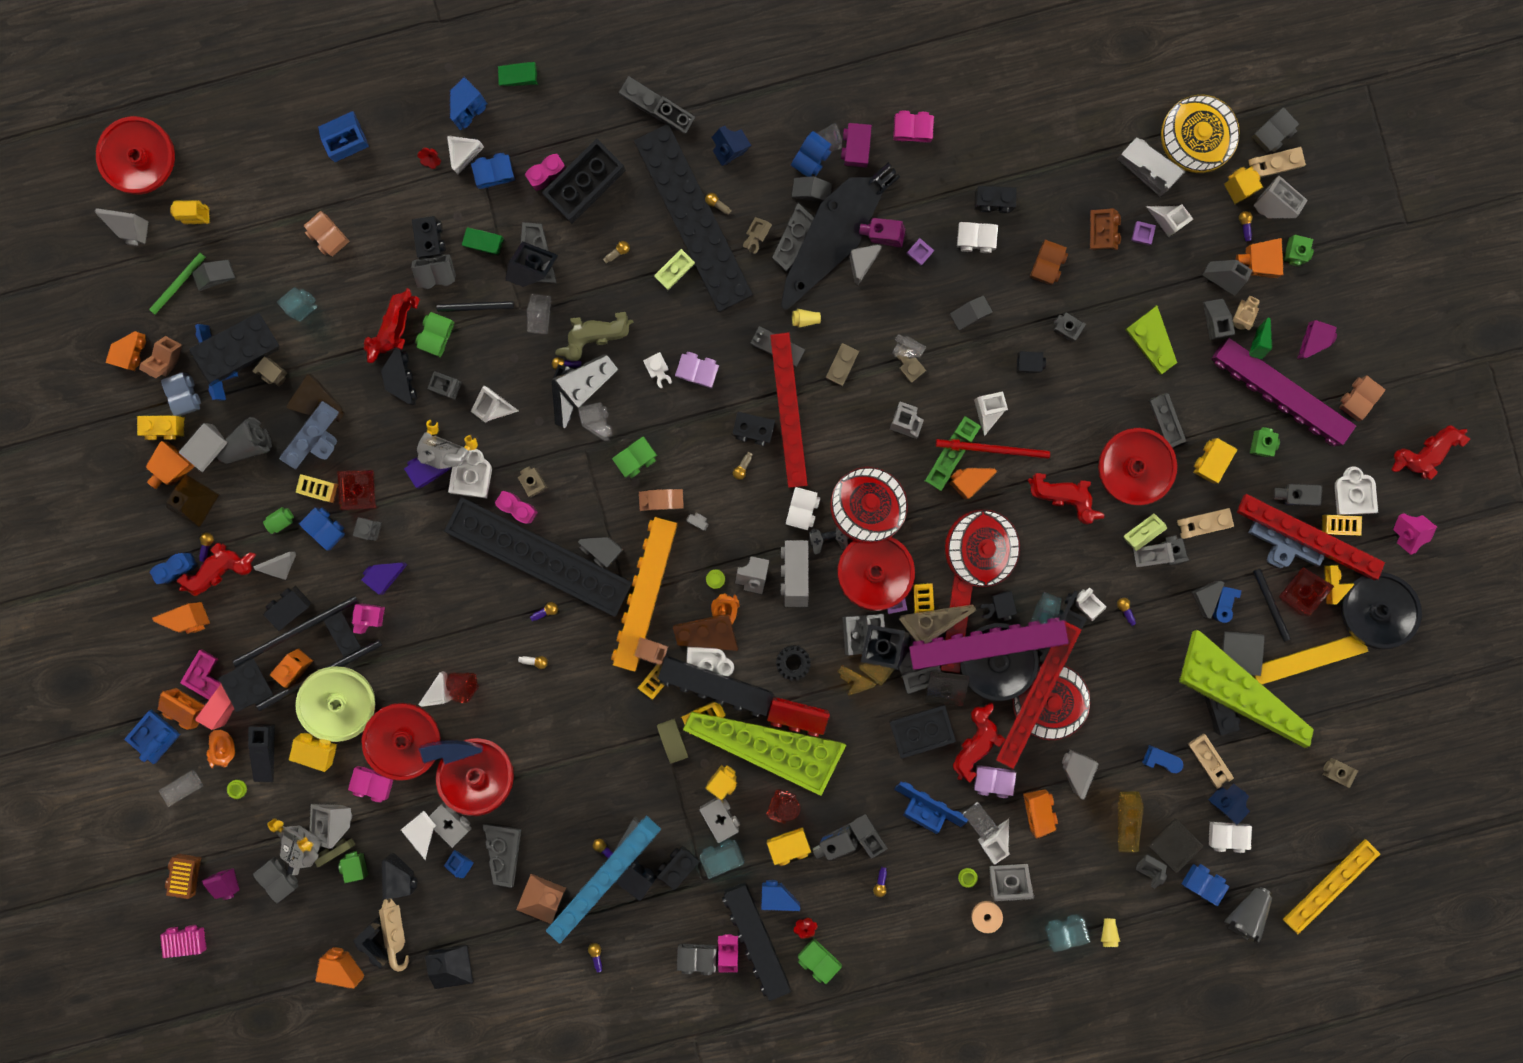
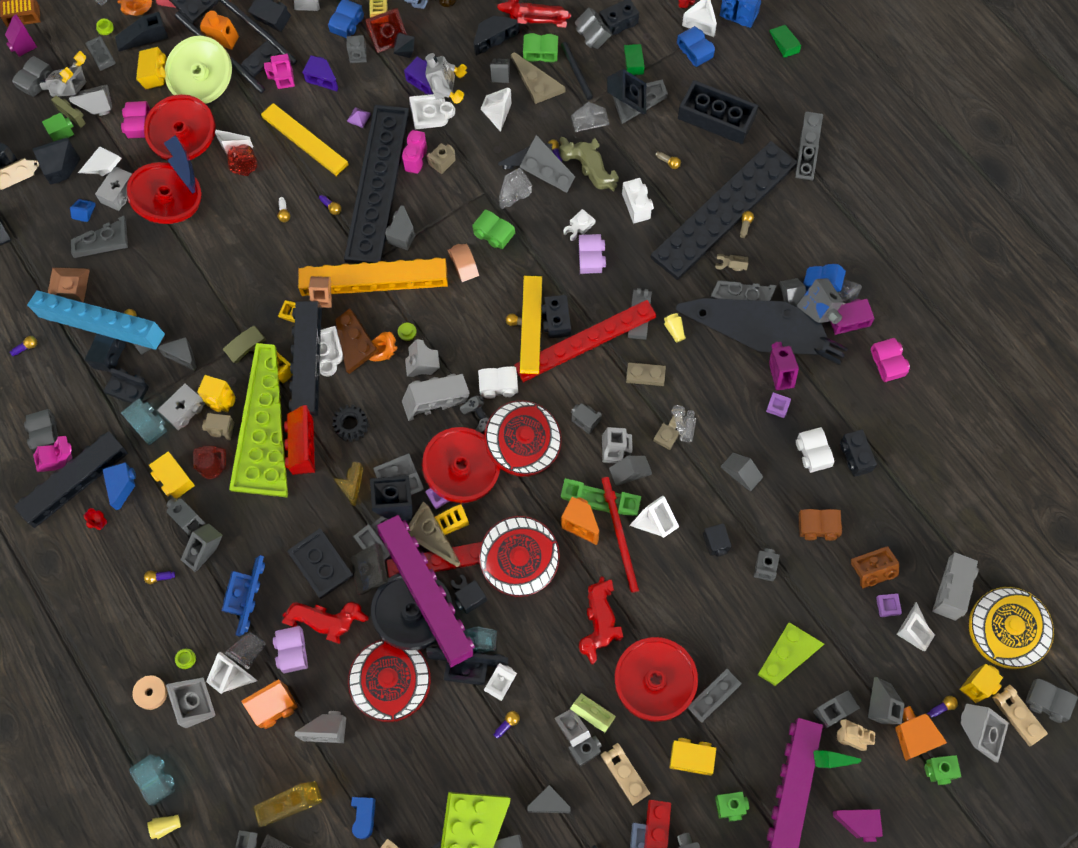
camera: 75 degrees right, 20 degrees down
dark pink brick [525,154,566,191] -> none
yellowish green plate [654,249,695,290] -> none
light grey plate [687,513,709,530] -> none
dark blue brick [711,126,752,166] -> none
bright green brick [798,938,842,984] -> none
light grey slope [850,245,881,285] -> none
clear yellow slope [858,663,894,686] -> none
red plate [996,621,1082,769] -> none
blue leg [1213,586,1241,623] -> none
none -> dark grey plate [85,36,116,71]
none -> dark grey slope [158,337,197,371]
none -> dark tan brick [202,413,235,440]
none -> yellow tile [261,103,349,176]
none -> medium lavender slope [347,107,371,128]
none -> black slope [393,33,415,58]
none -> dark tan wing [511,52,566,104]
none -> yellow tile [520,276,542,374]
none -> dark grey brick [571,403,602,435]
none -> dark grey slope [609,456,652,486]
none -> white brick [622,178,653,224]
none -> dark grey torso [797,278,843,324]

